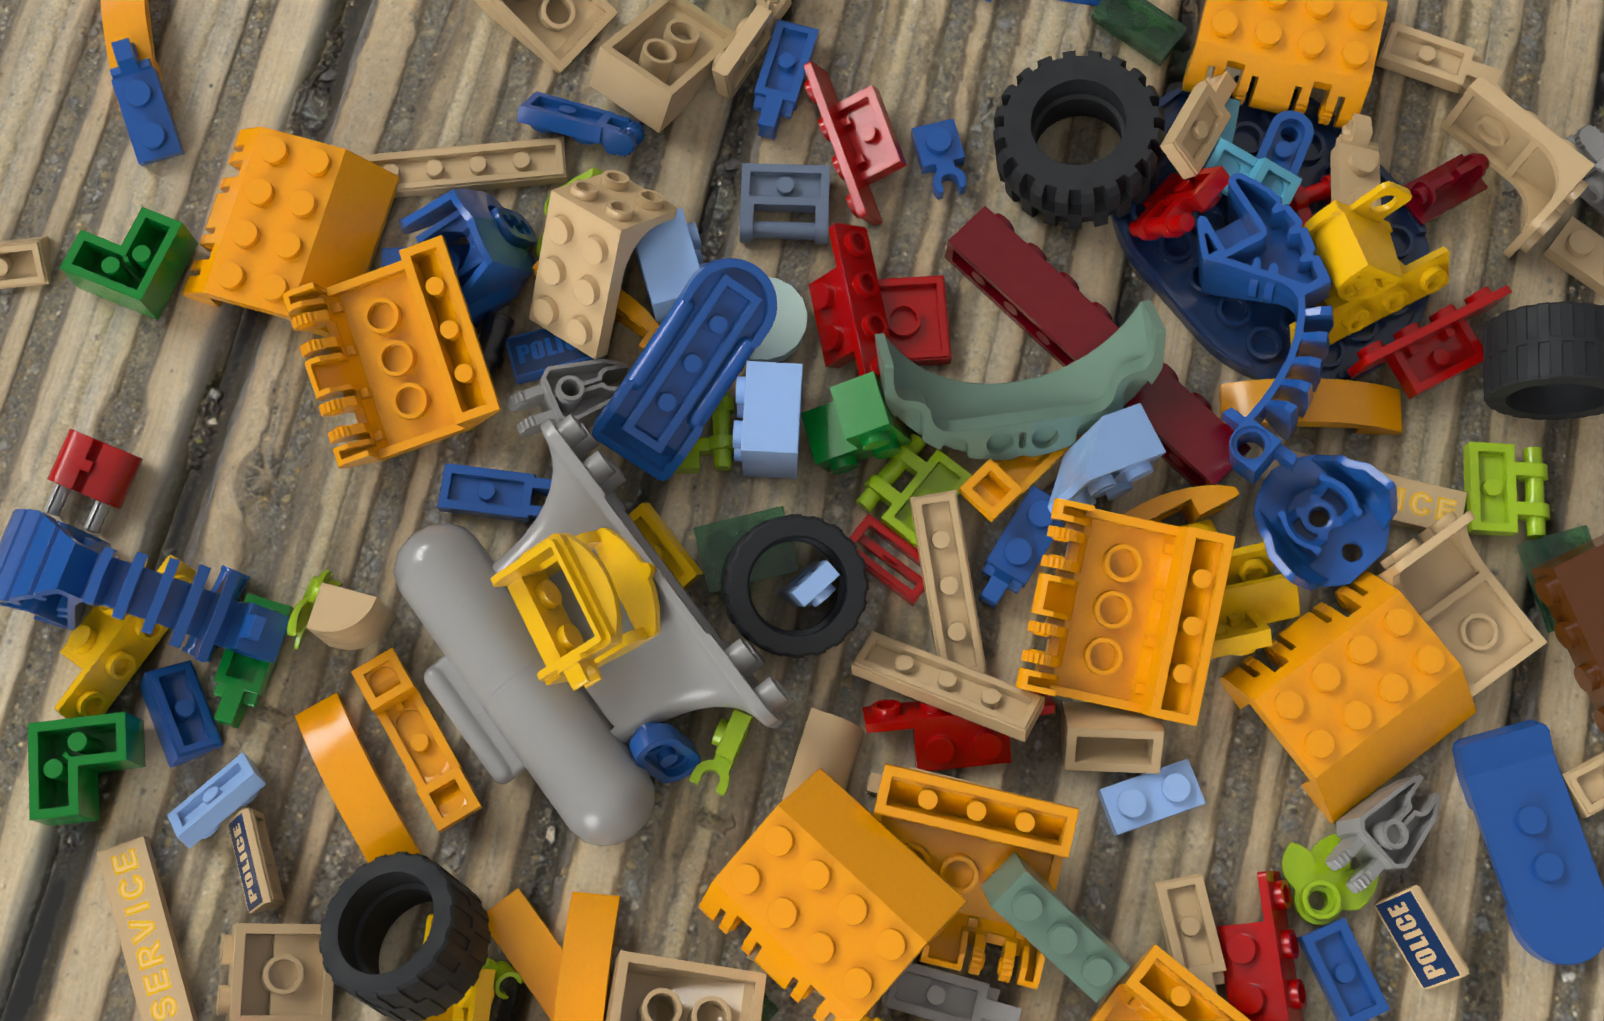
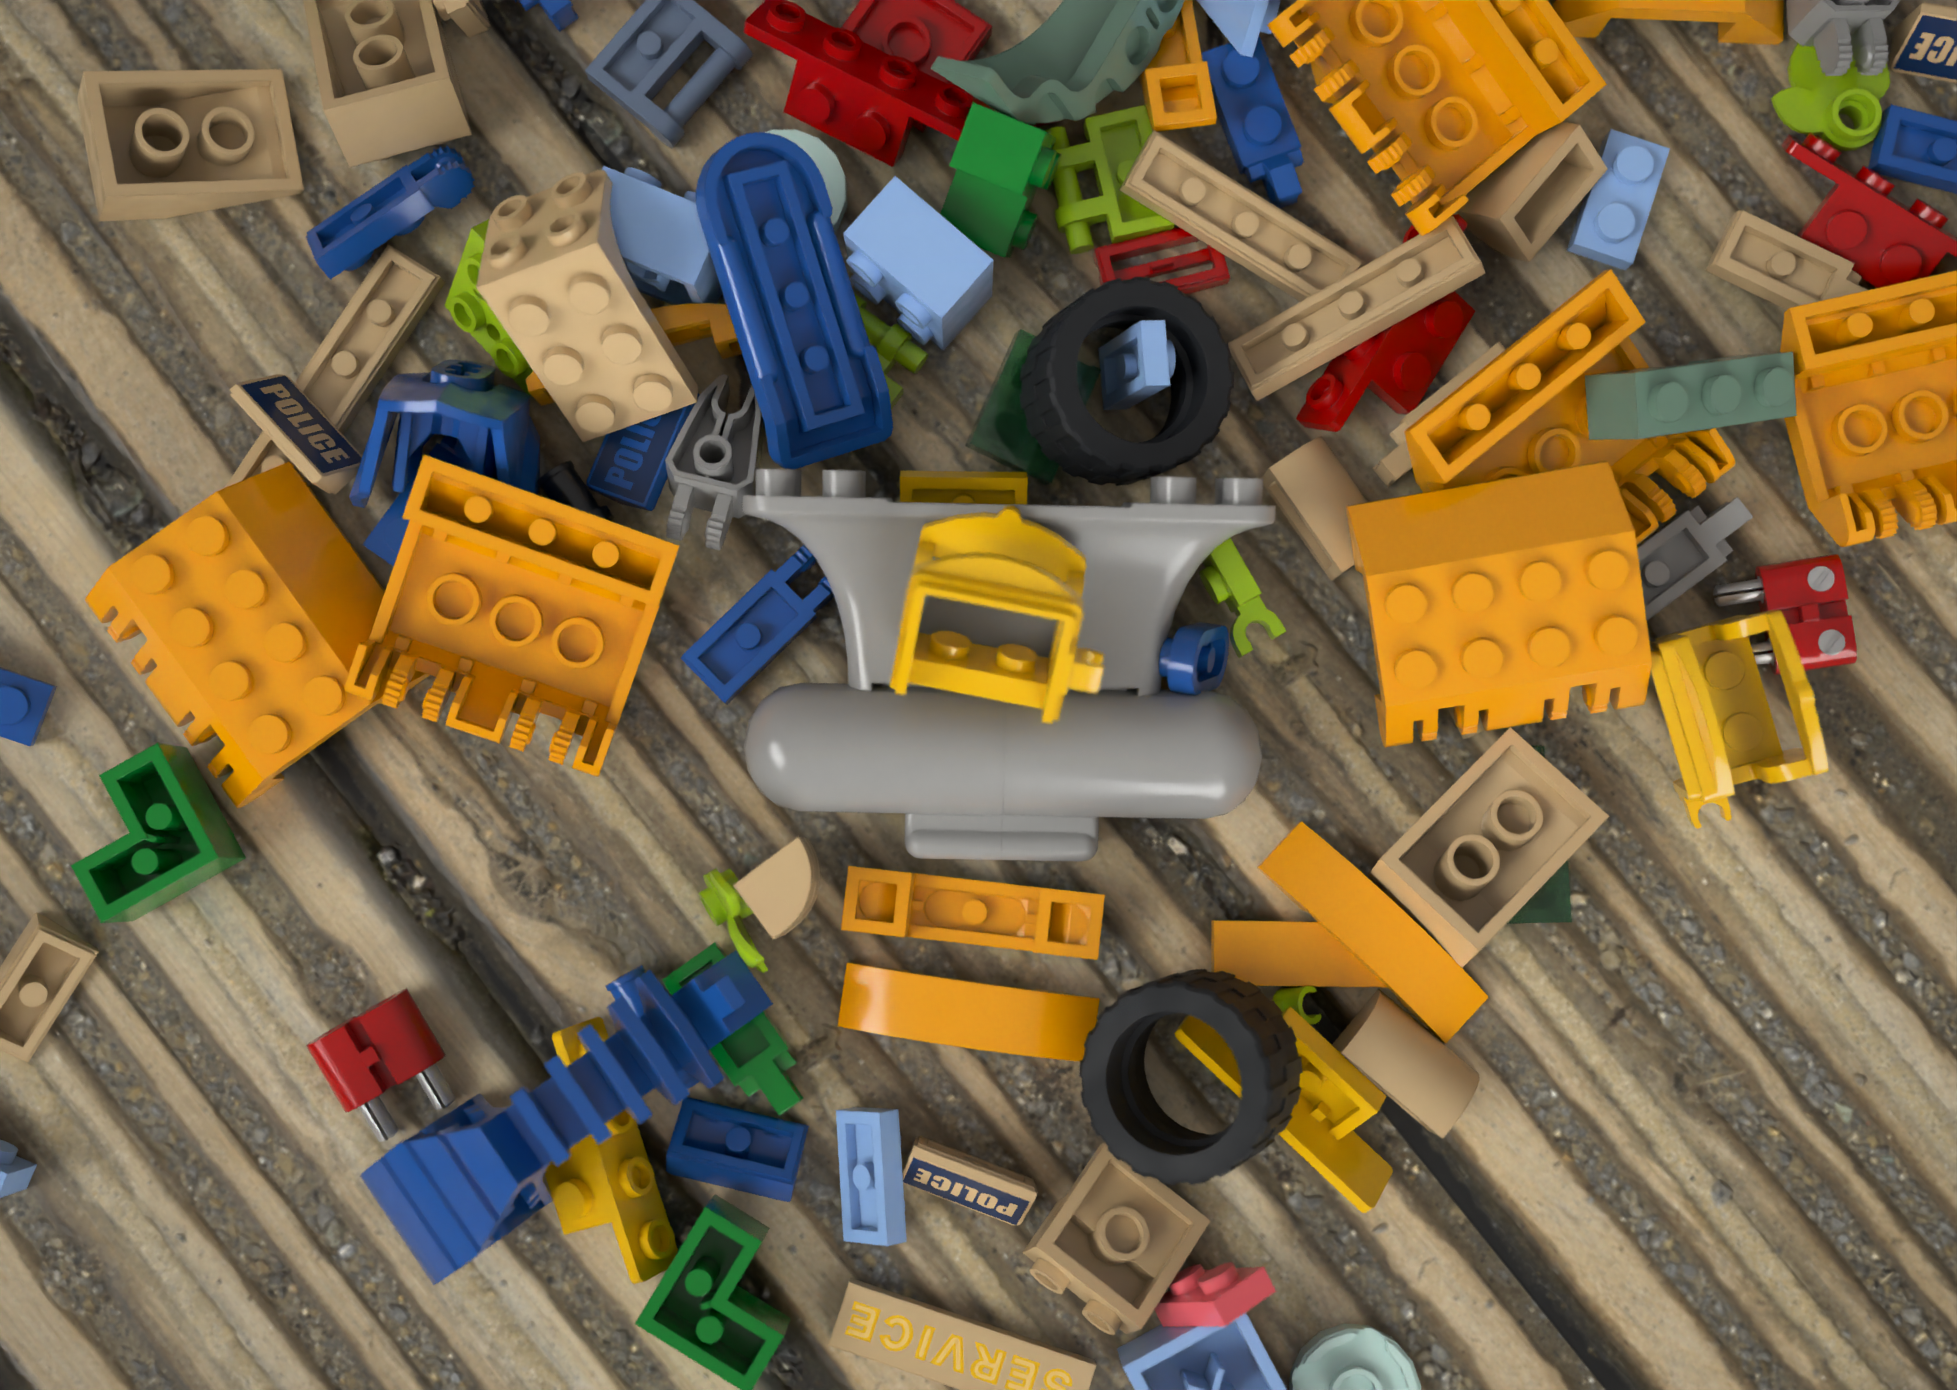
camera: 55 degrees left, 10 degrees up
none -> slope [229,374,362,495]

